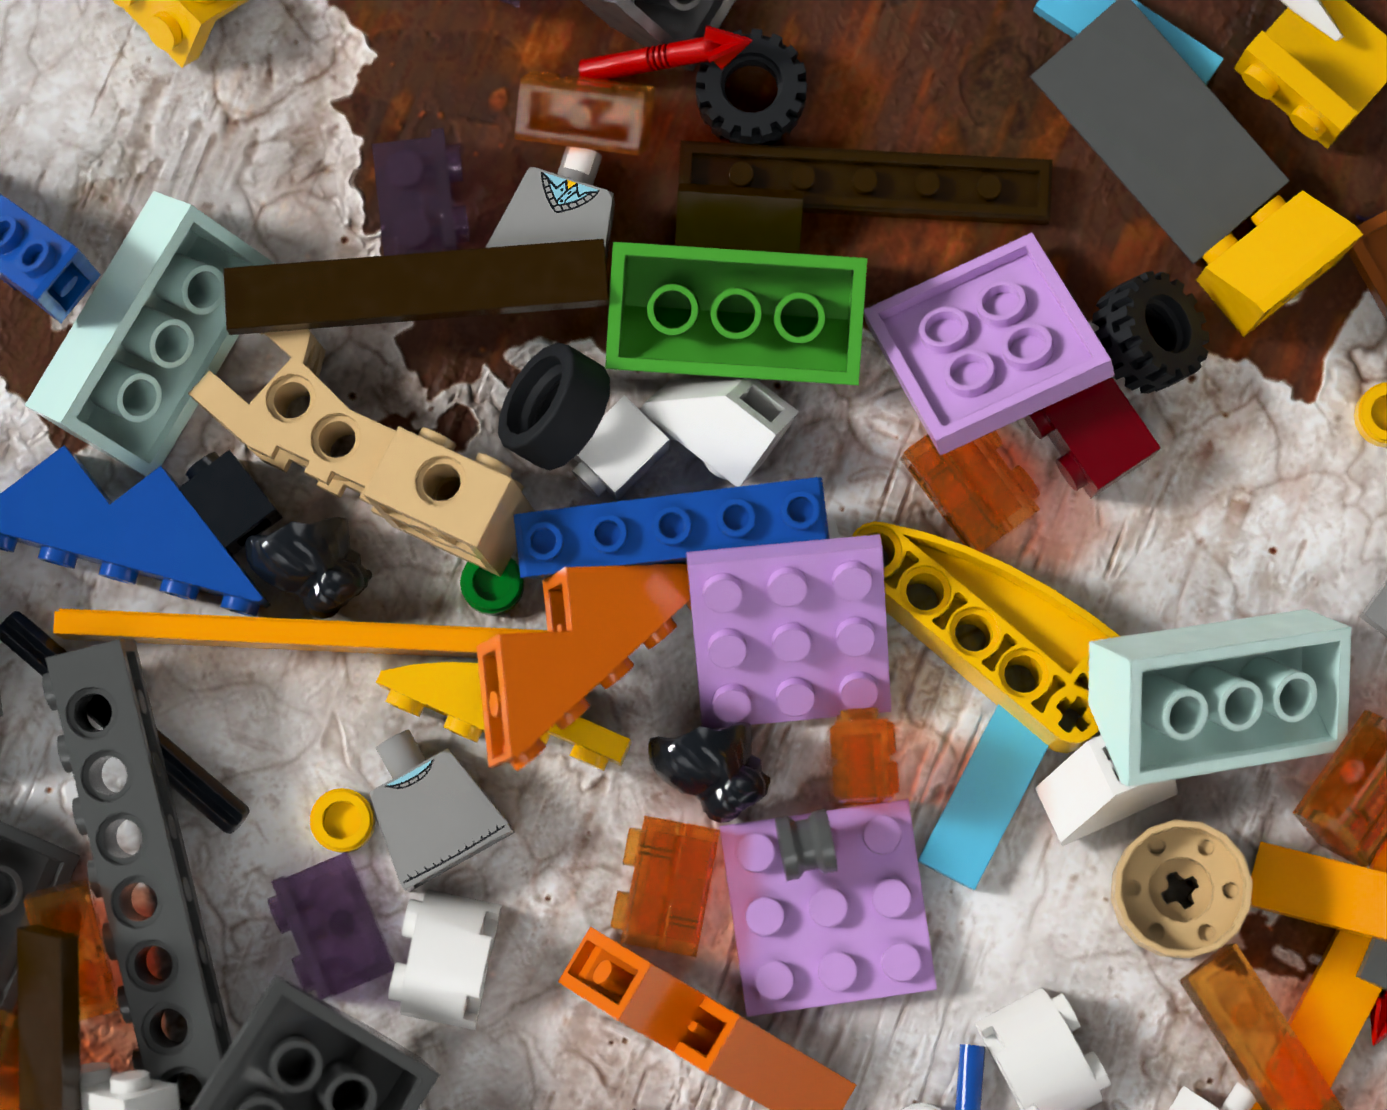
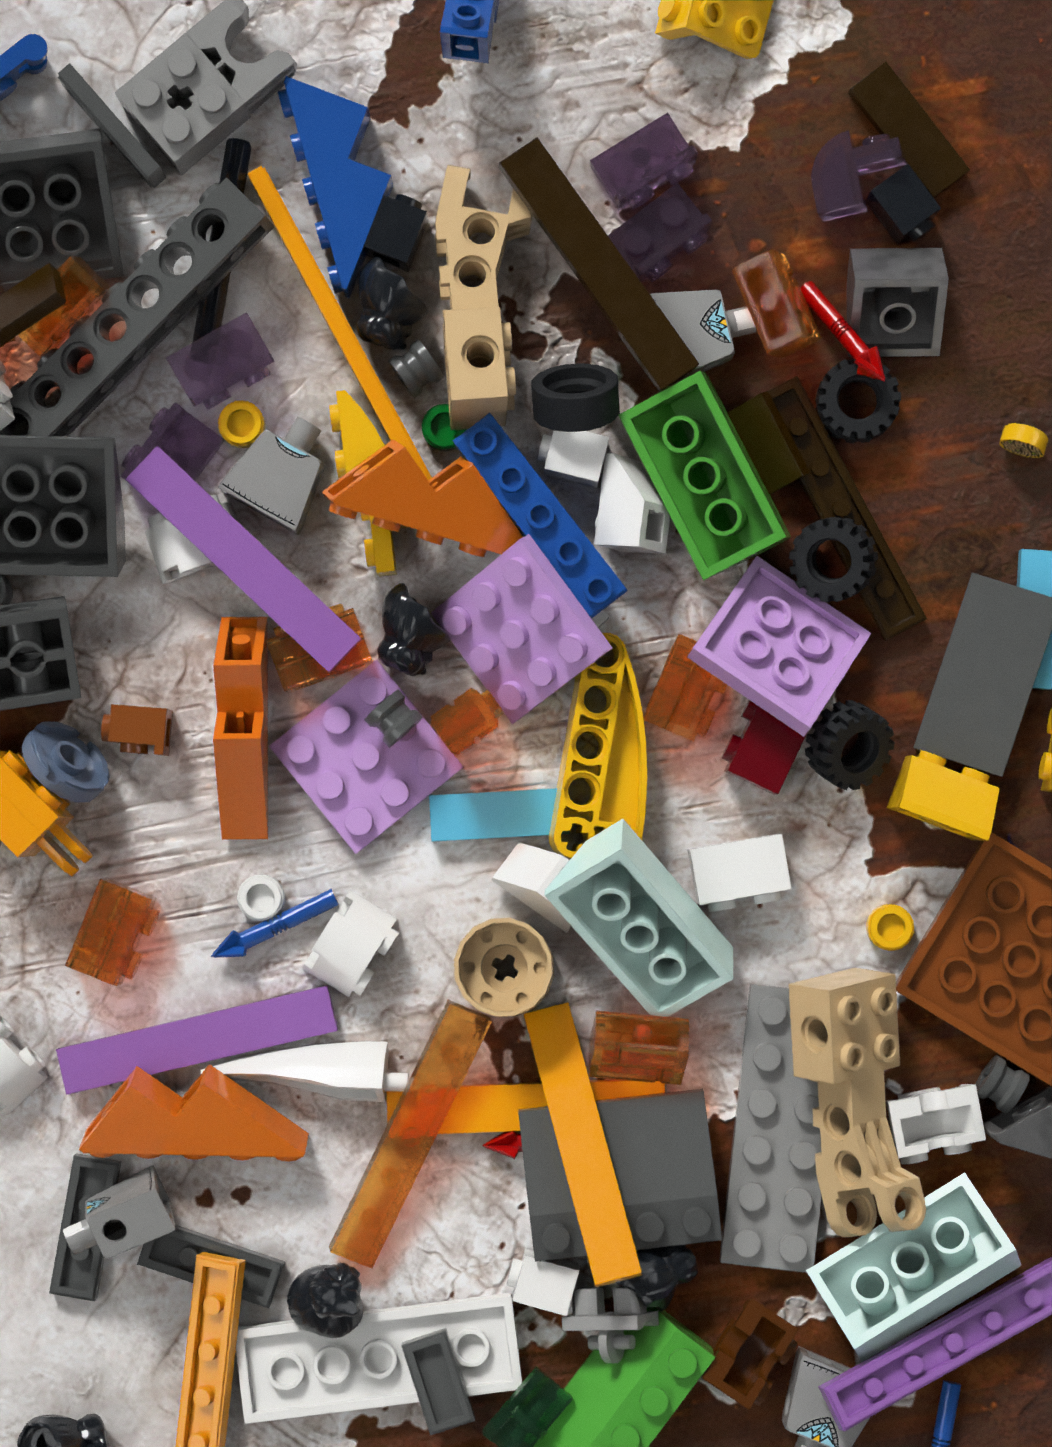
camera: 60 degrees right, 5 degrees up
light aqua slope [24,191,275,477] -> none
none -> medium lavender tile [125,446,362,673]
none -> clear purple bracket [166,312,275,410]
none -> dark grey wheel [388,340,444,398]
none -> clear purple bracket [589,112,698,211]
none -> white brick [687,834,792,912]
none -> black tyre [789,517,878,602]

